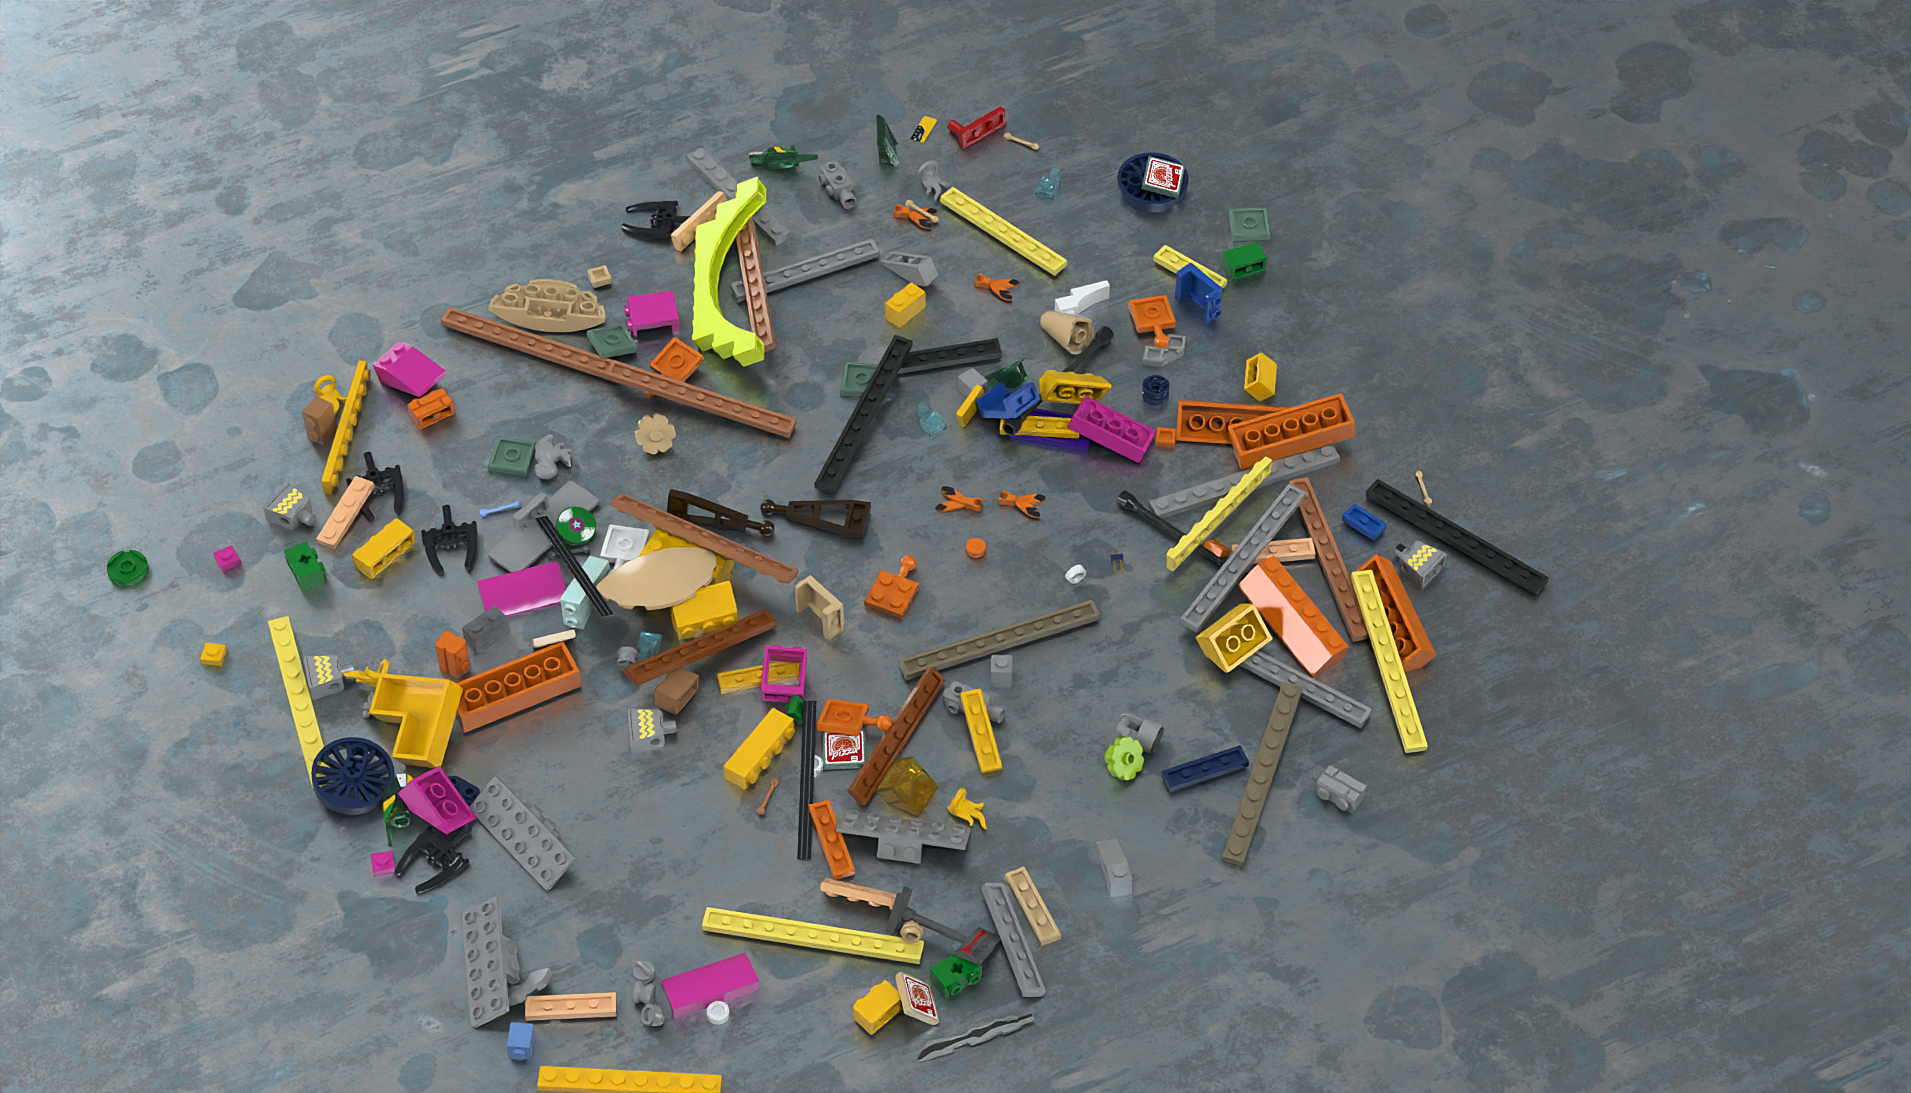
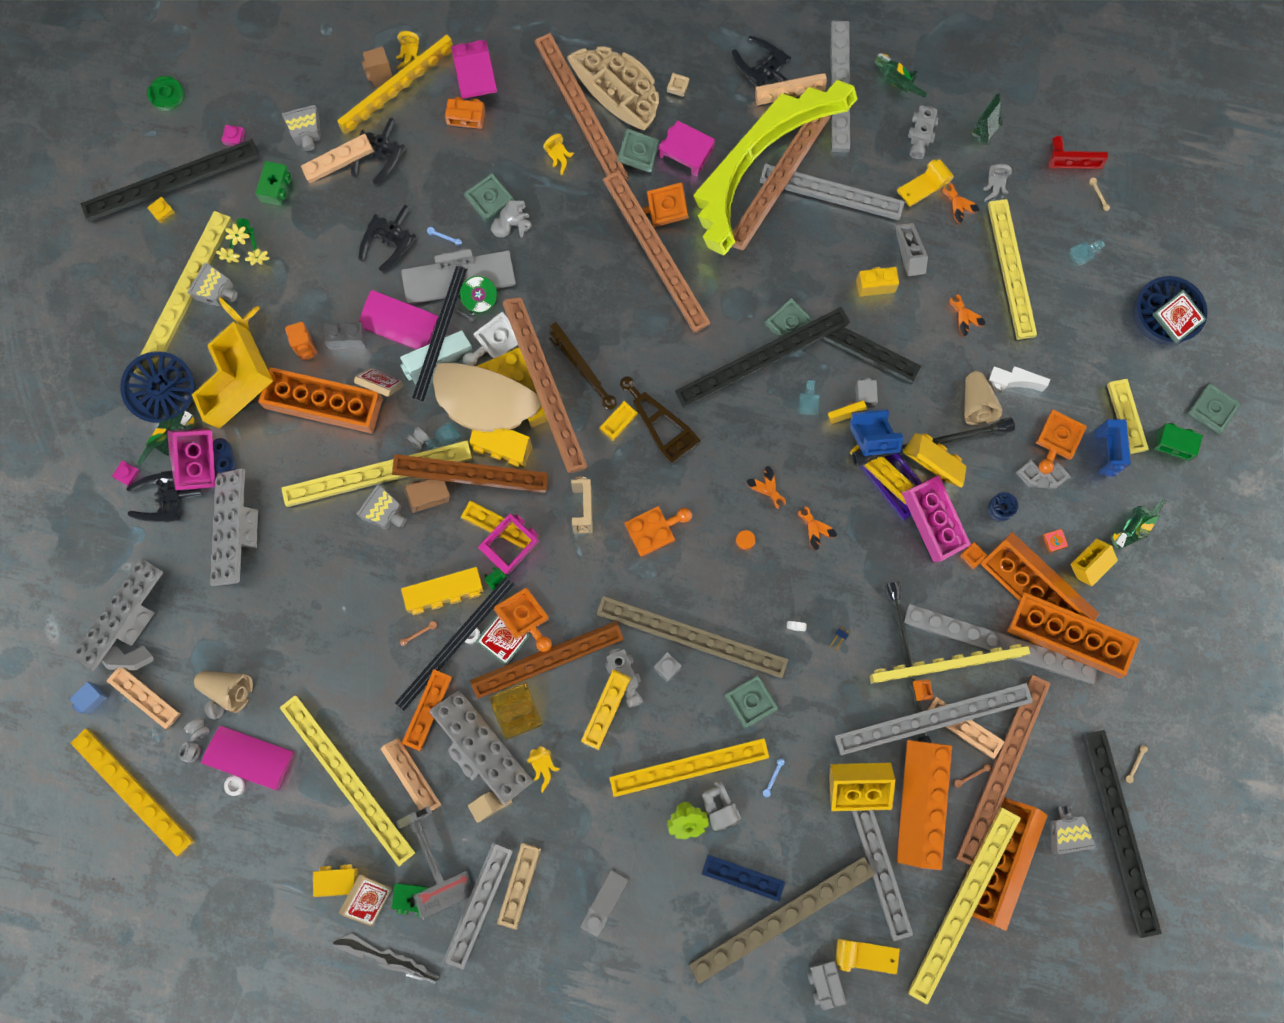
camera: 40 degrees right, 25 degrees up
yellow brick [352,518,416,580] -> none
tan plant [634,413,676,454] -> none
tan plate [901,920,923,944] -> none
tan hinge [905,200,939,223] -> none
yellow sticker [910,116,937,143] -> none
clear green piece [984,358,1028,388] -> none
blue plate [1342,503,1387,541] -> none
none -> pearl dark grey plate [80,139,260,222]
none -> tan cone [194,670,253,713]
none -> light yellow plant [216,218,269,265]
none -> light yellow plate [282,440,473,507]
none -> tan slope [468,791,513,823]
none -> yellow piece [543,133,574,175]
none -> yellow tile [599,401,638,441]
none -> yellow plate [609,738,769,797]
none -> sand green tile [724,675,779,729]
none -> light blue hinge [763,758,785,797]
none -> yellow door [835,939,900,975]
none -> yellow door [897,159,954,207]
none -> nougat hinge [954,764,992,788]
none -> tile [1042,528,1069,553]
none -> clear green animal [1111,499,1166,549]

